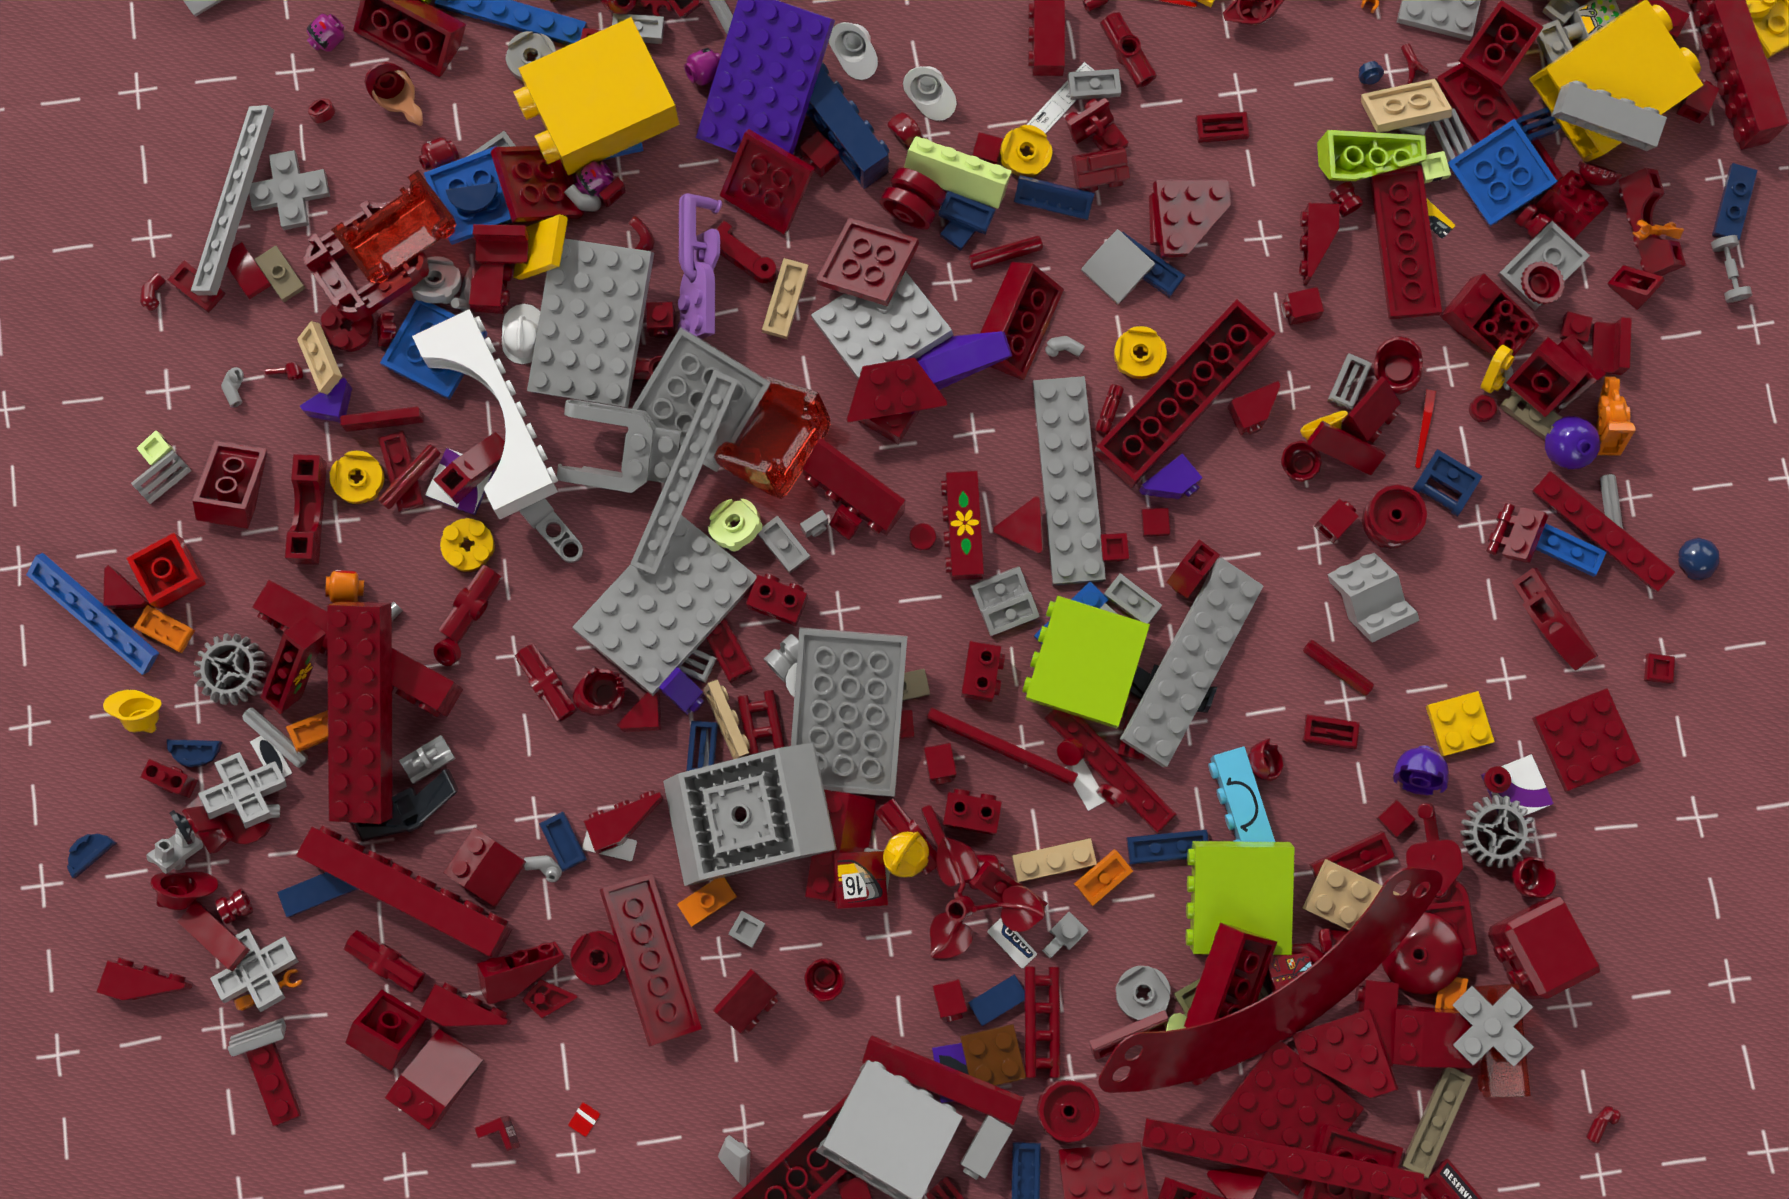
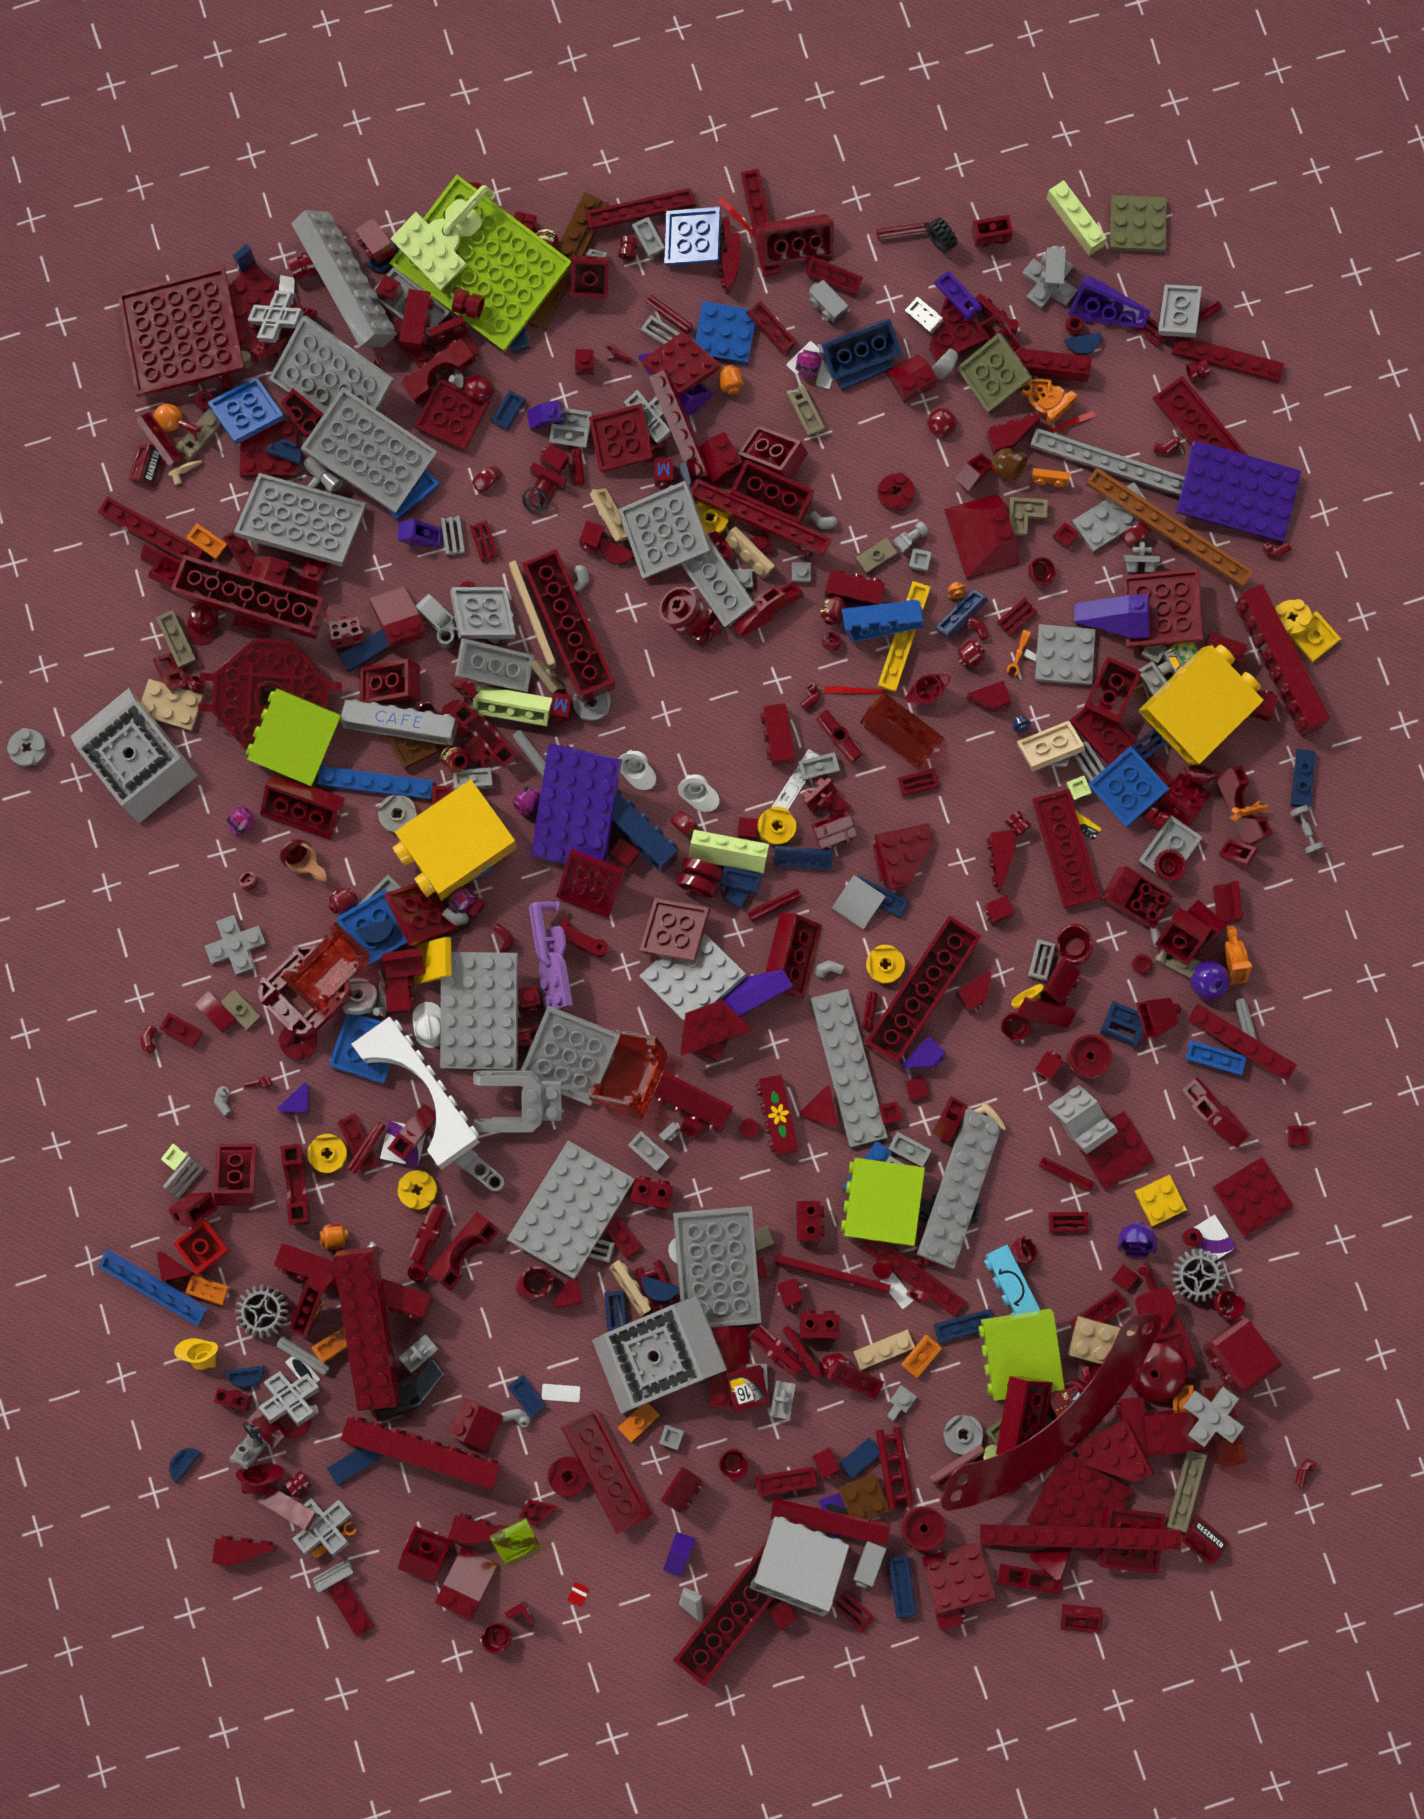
camera: 10 degrees left, 0 degrees up
light grey plate [191,105,275,295] -> none
tan plate [297,321,342,395] -> none
dark red tile [340,406,424,432] -> none
dark red piece [343,930,426,993] -> none
dark red plate [377,312,396,347] -> none
dark red slope [477,941,564,1005] -> none
dark red piece [514,643,577,722] -> none
dark red slope [584,790,663,854] -> none
light grey plate [630,370,738,575] -> none
dark purple slope [659,667,705,715] -> none
yellowish green plate [708,499,762,551] -> none
tan plate [762,258,809,339] -> none
light grey wheel [764,634,799,683] -> none
yellow helmet [883,832,929,878] -> none
dark red plant [930,837,1045,958] -> none
light grey slope [970,566,1040,636] -> none
white sticker [987,918,1037,968] -> none
lime wedge [1317,130,1427,181] -> none
dark red bar [1401,43,1429,84] -> none
red sticker [1415,389,1436,468] -> none
yellow plate [1481,345,1515,394] -> none
dark red plate [1486,503,1548,563] -> none
light grey brick [1552,81,1667,151] -> none
dark red plate [1560,311,1593,345] -> none
dark blue hair [1678,538,1719,580] -> none
none -> dark red torso [169,1192,218,1227]
none -> dark red arch [427,1212,500,1291]
none -> dark red hair [480,1622,512,1654]
none -> clear neon green tile [490,1519,540,1564]
none -> dark blue tile [642,1276,680,1301]
none -> dark purple slope [663,1532,695,1577]
none -> dark red plate [755,1467,817,1496]
none -> light grey hips [770,1381,796,1420]
none -> clear red slope [859,693,944,768]
none -> dark red slope [967,680,1012,712]
none -> tan bar [974,1102,1006,1130]
none -> dark red plate [1076,1111,1155,1191]
none -> dark red torso [1135,998,1181,1038]

